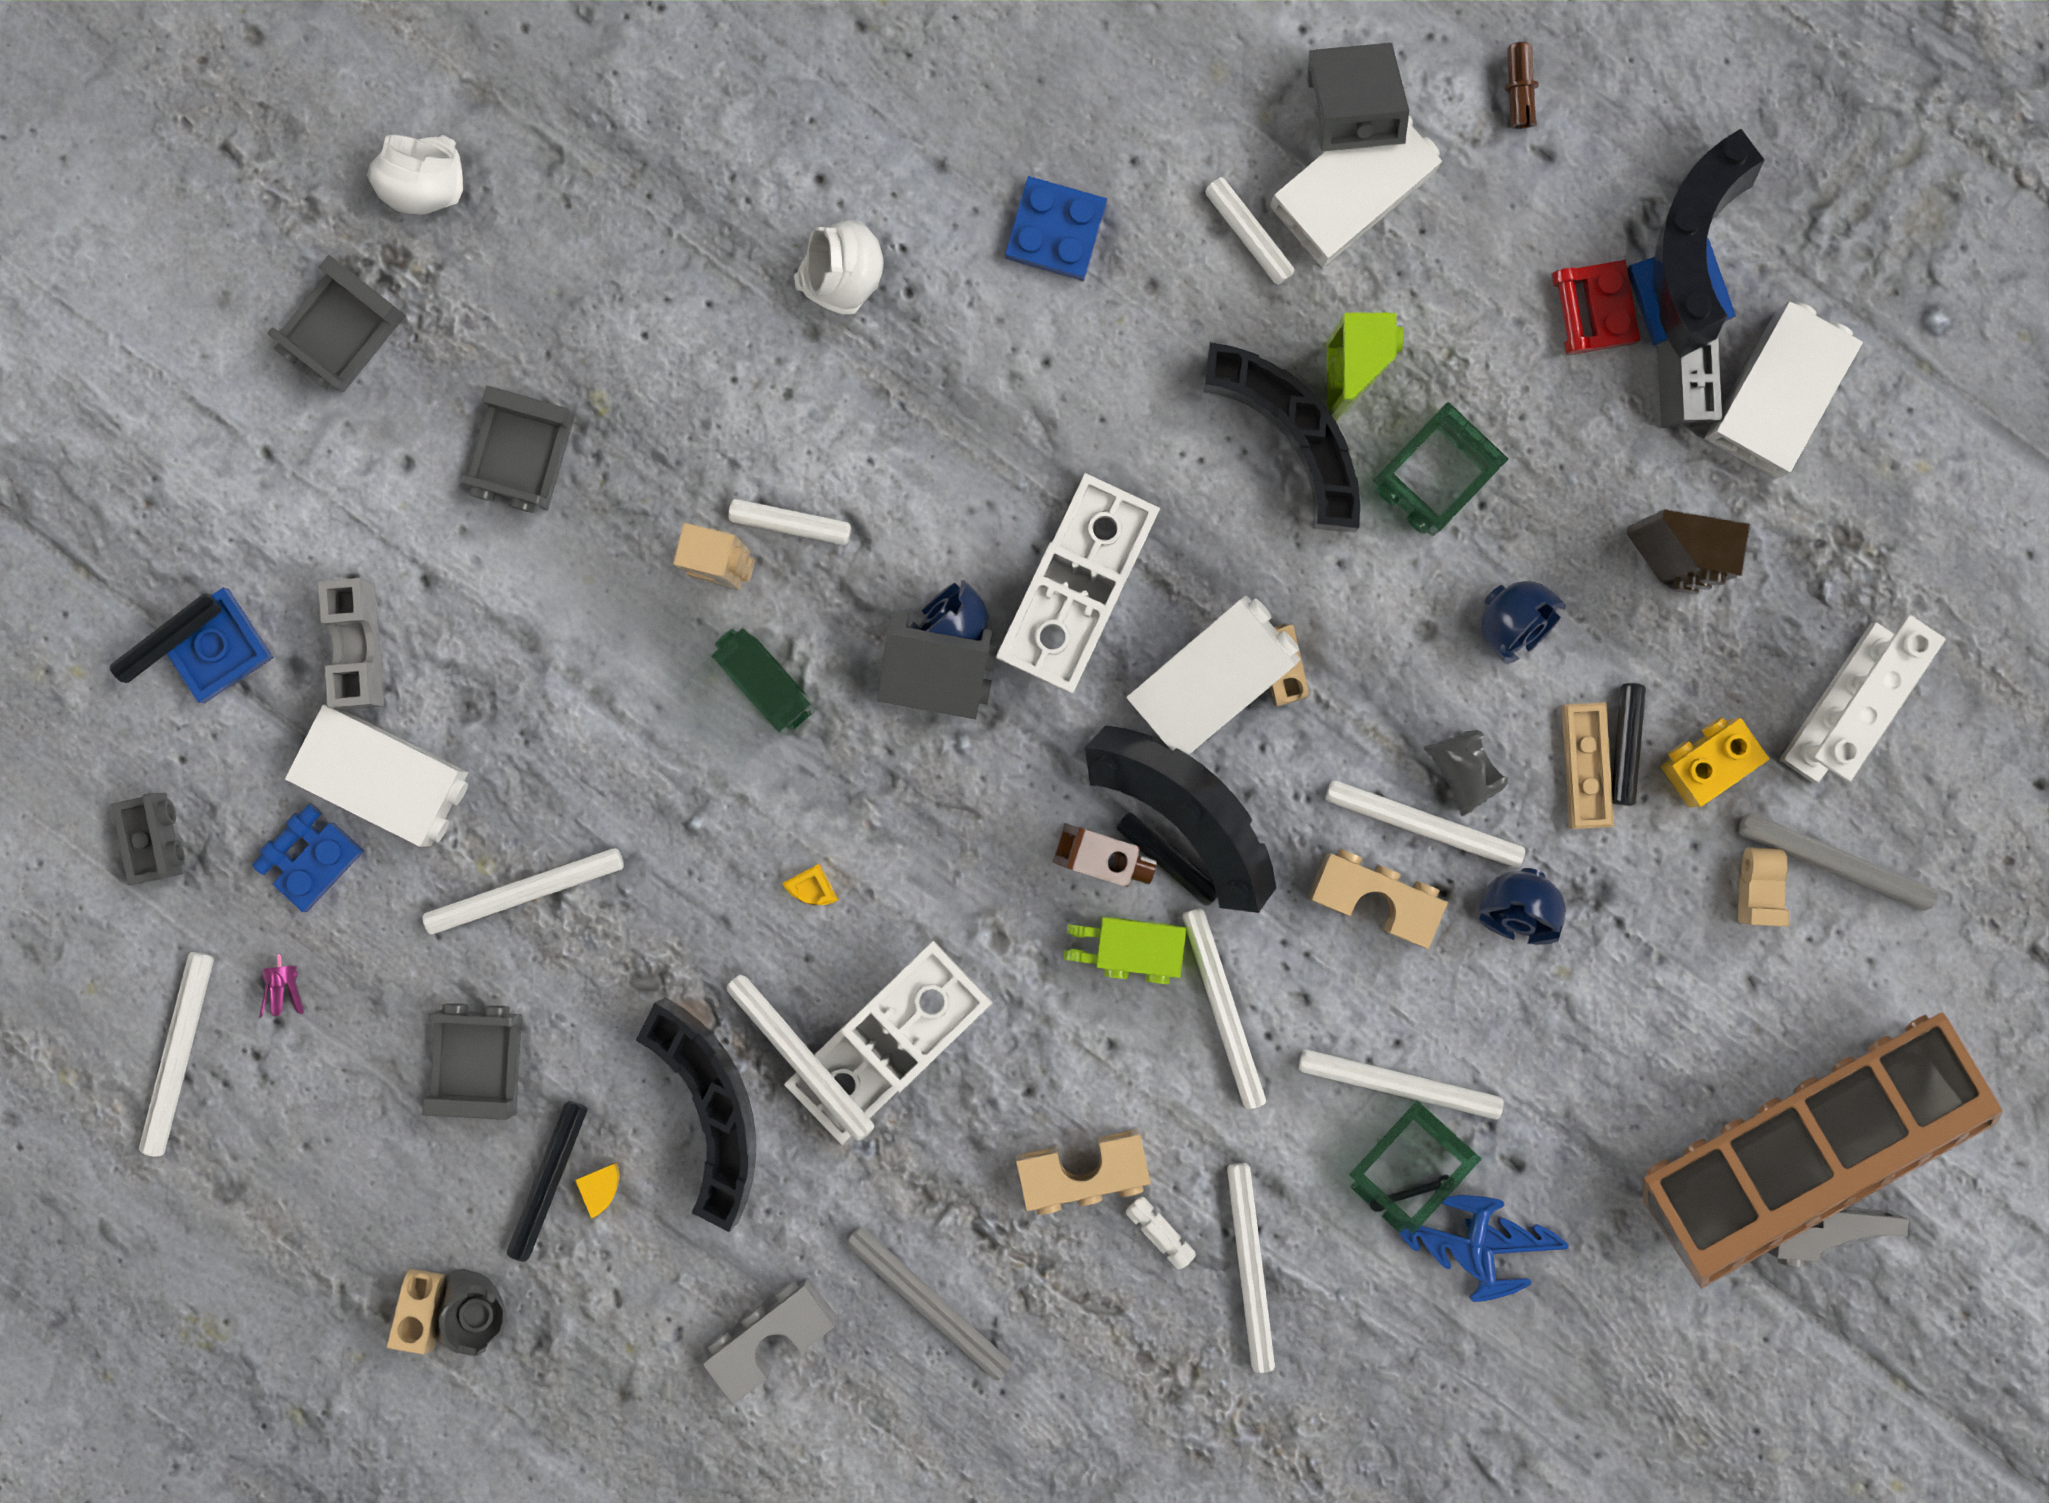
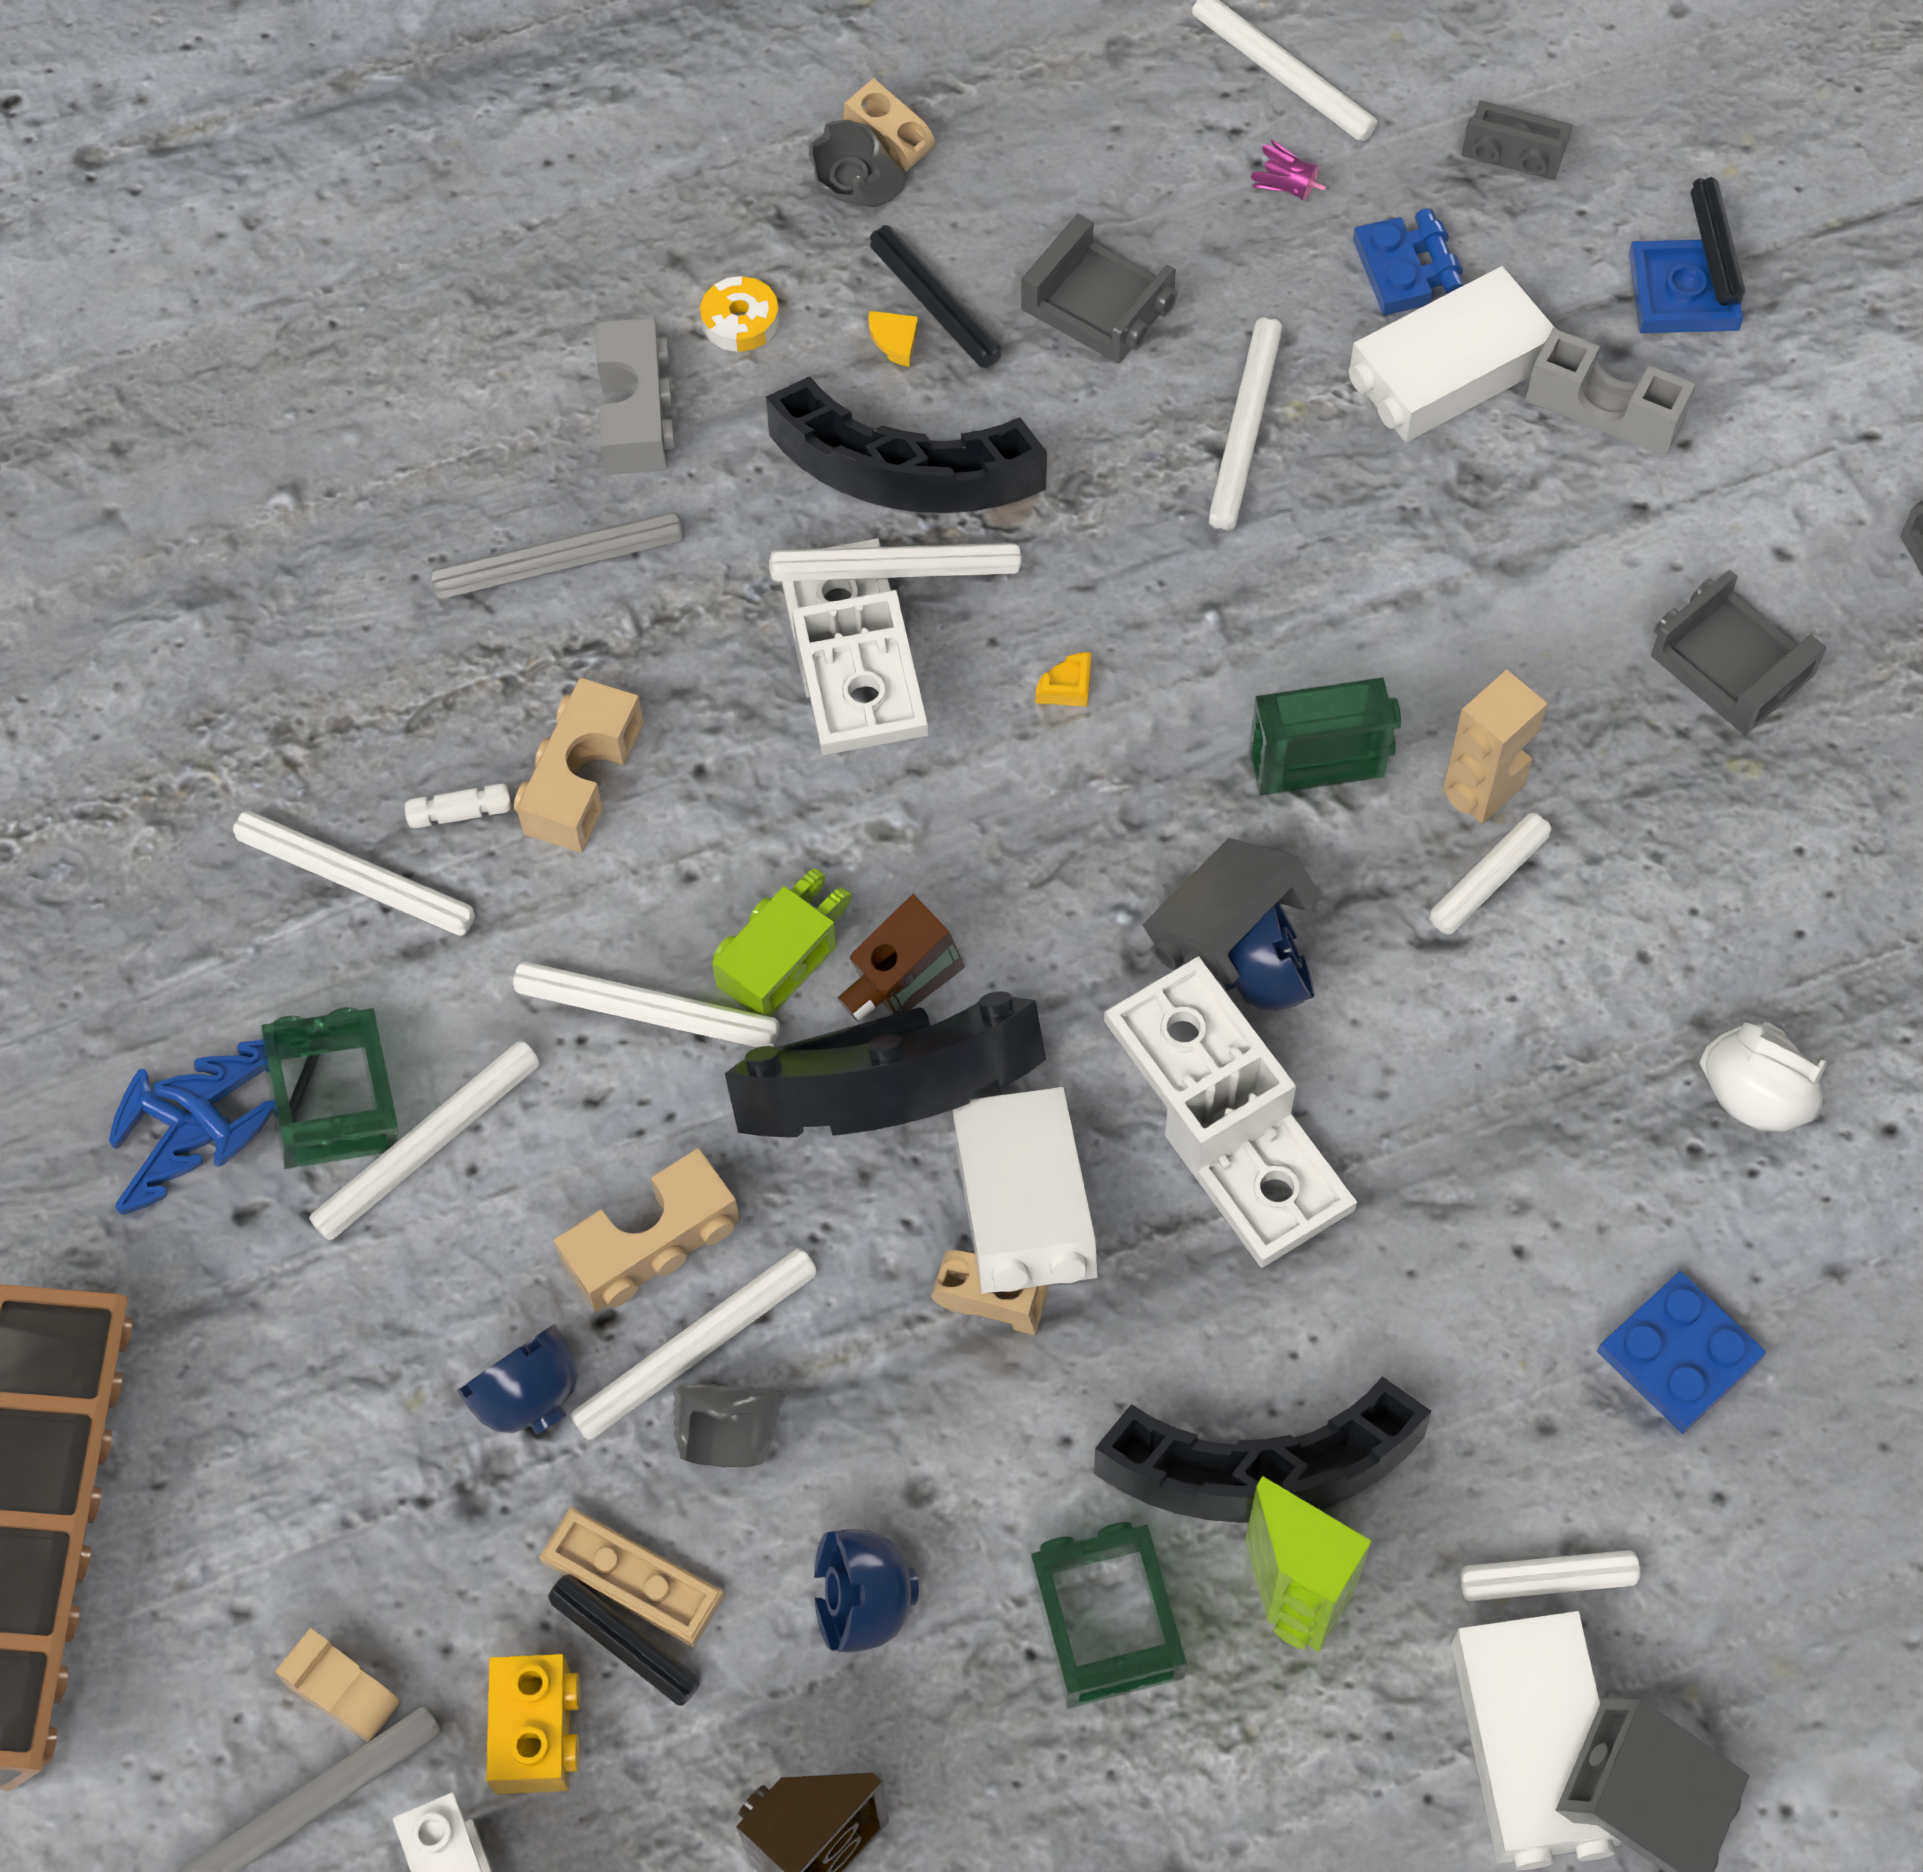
camera: 125 degrees right, 25 degrees down
none -> yellow piece [700,276,780,352]

